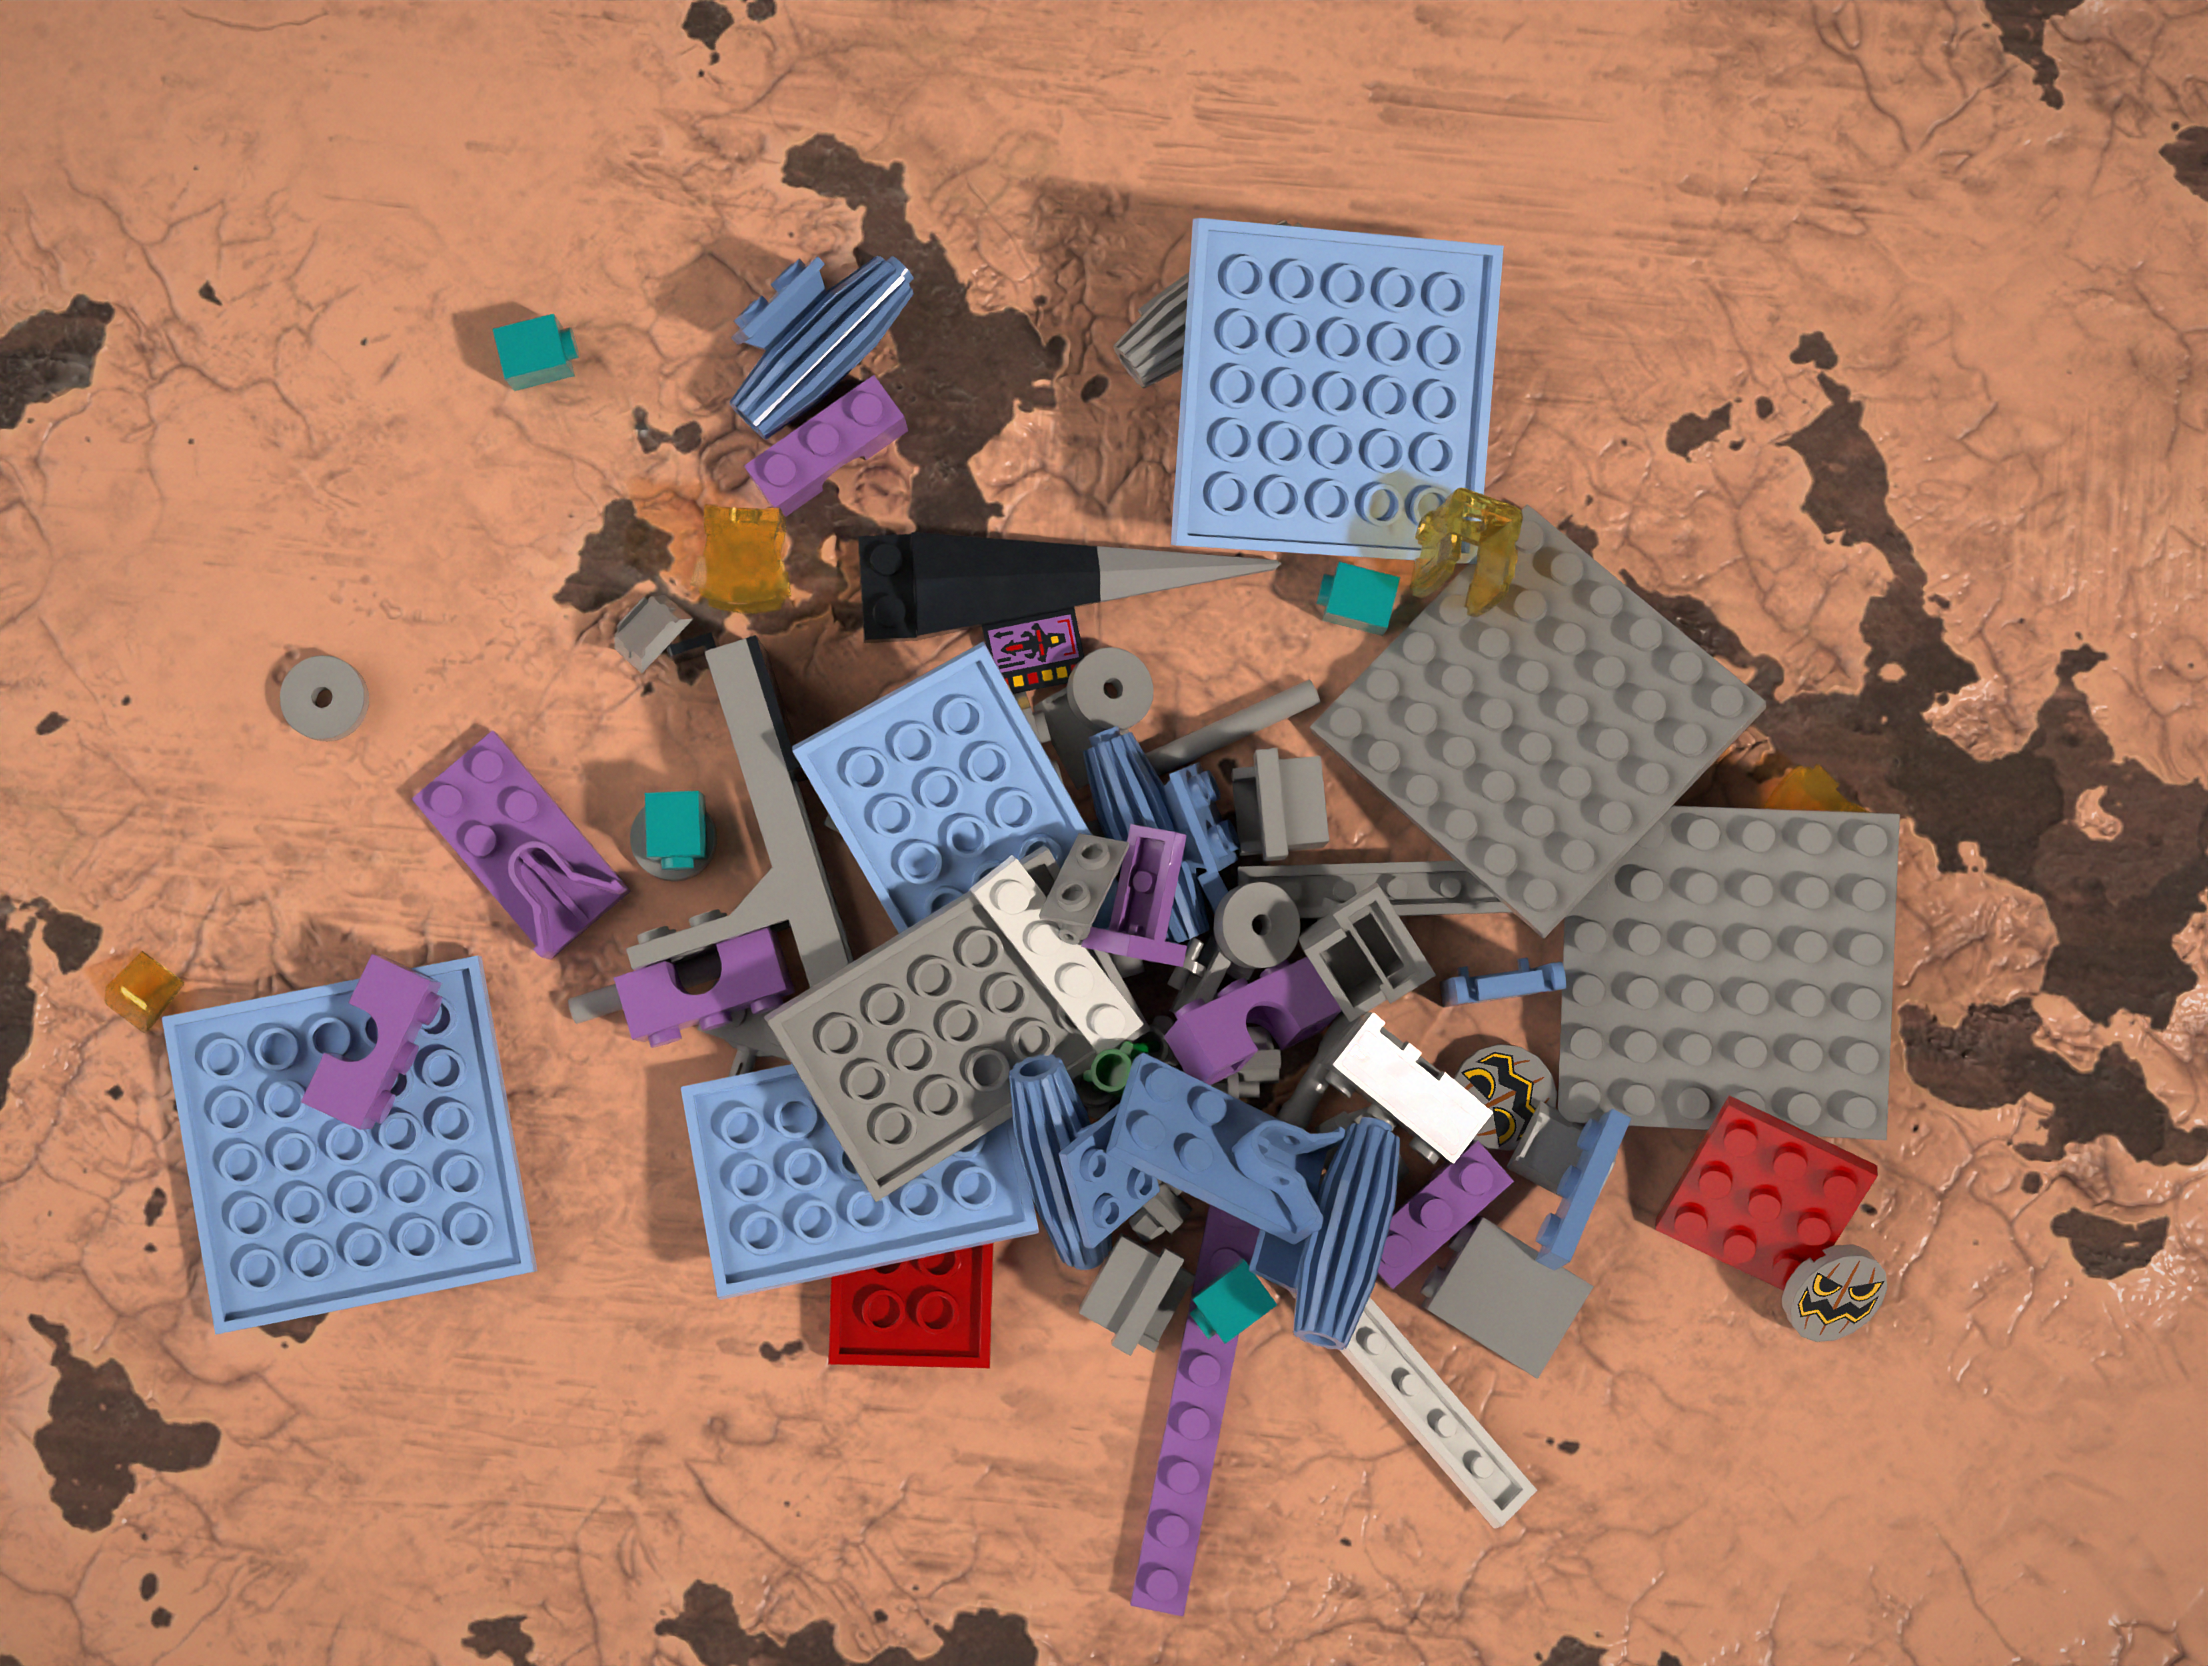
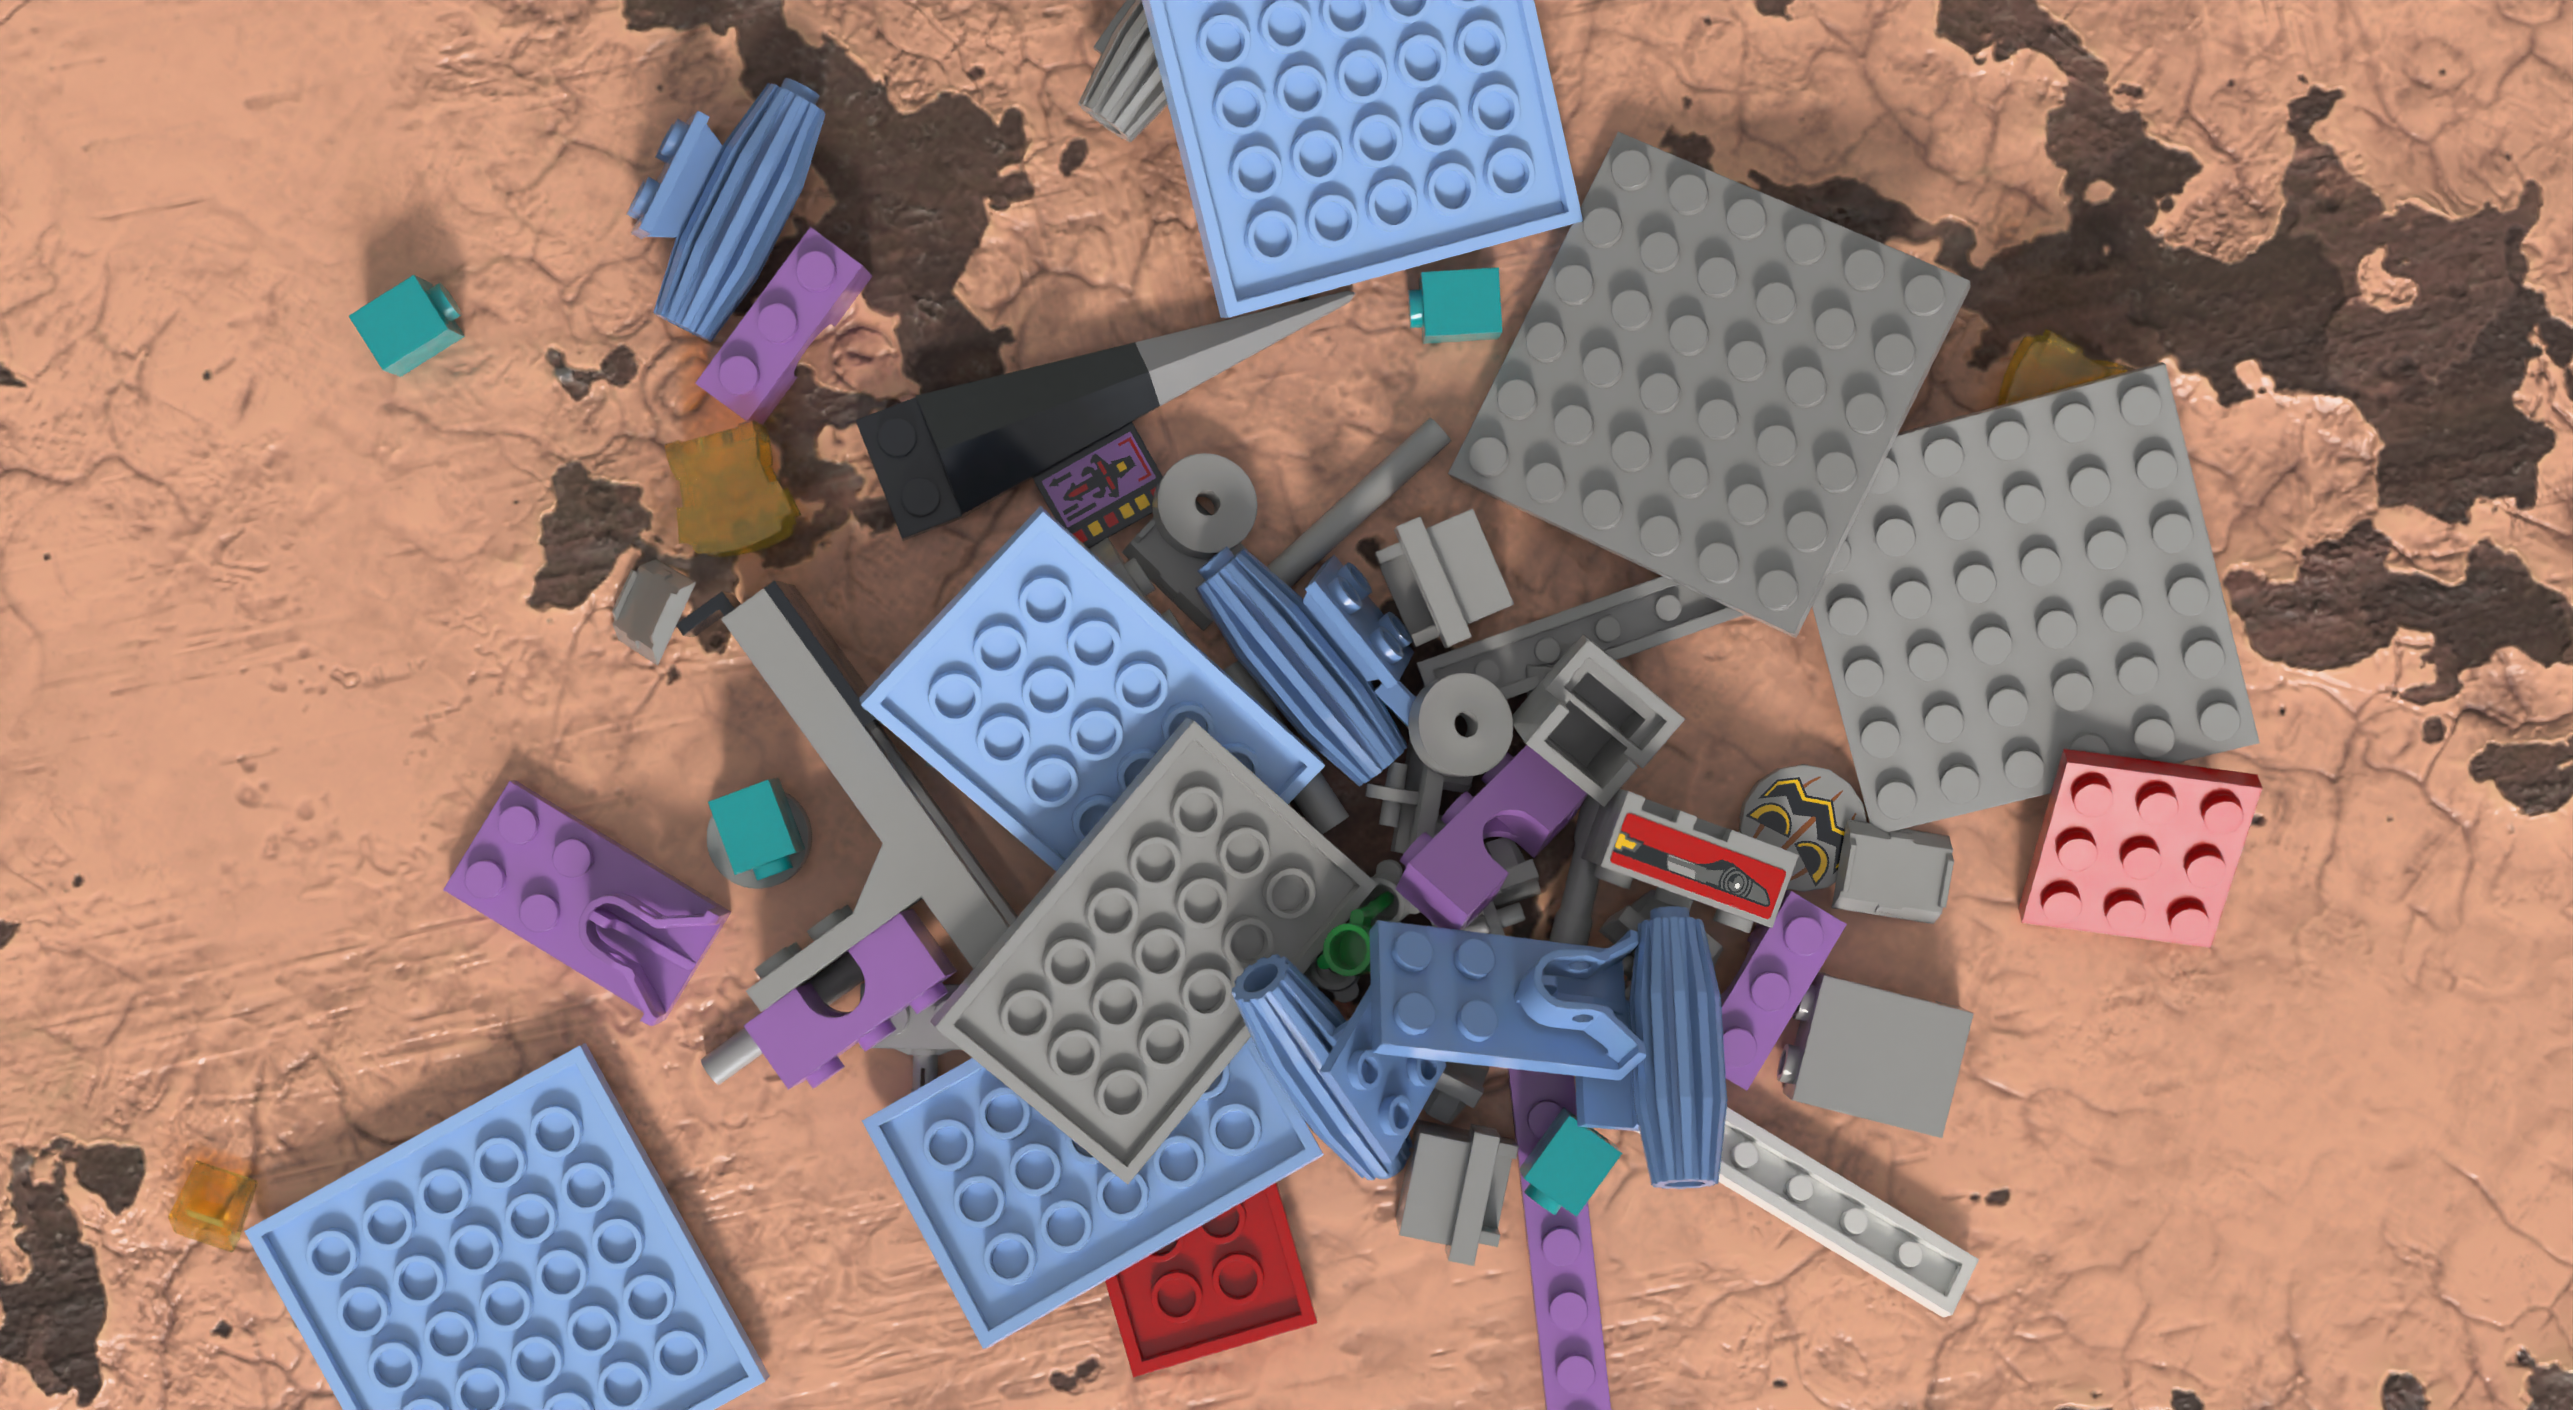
camera: 10 degrees left, 5 degrees up
light grey piece [280,655,369,742] -> none
medium lavender arch [301,954,442,1130] -> none
white plate [969,855,1144,1054] -> none
light grey hinge [1039,833,1130,945] -> none
medium lavender bracket [1081,824,1187,967] -> none
clear yellow piece [1410,488,1523,617] -> none
medium blue container [1439,958,1566,1008] -> none
medium blue plate [1535,1108,1631,1271] -> none
light grey tile [1782,1244,1888,1342] -> none

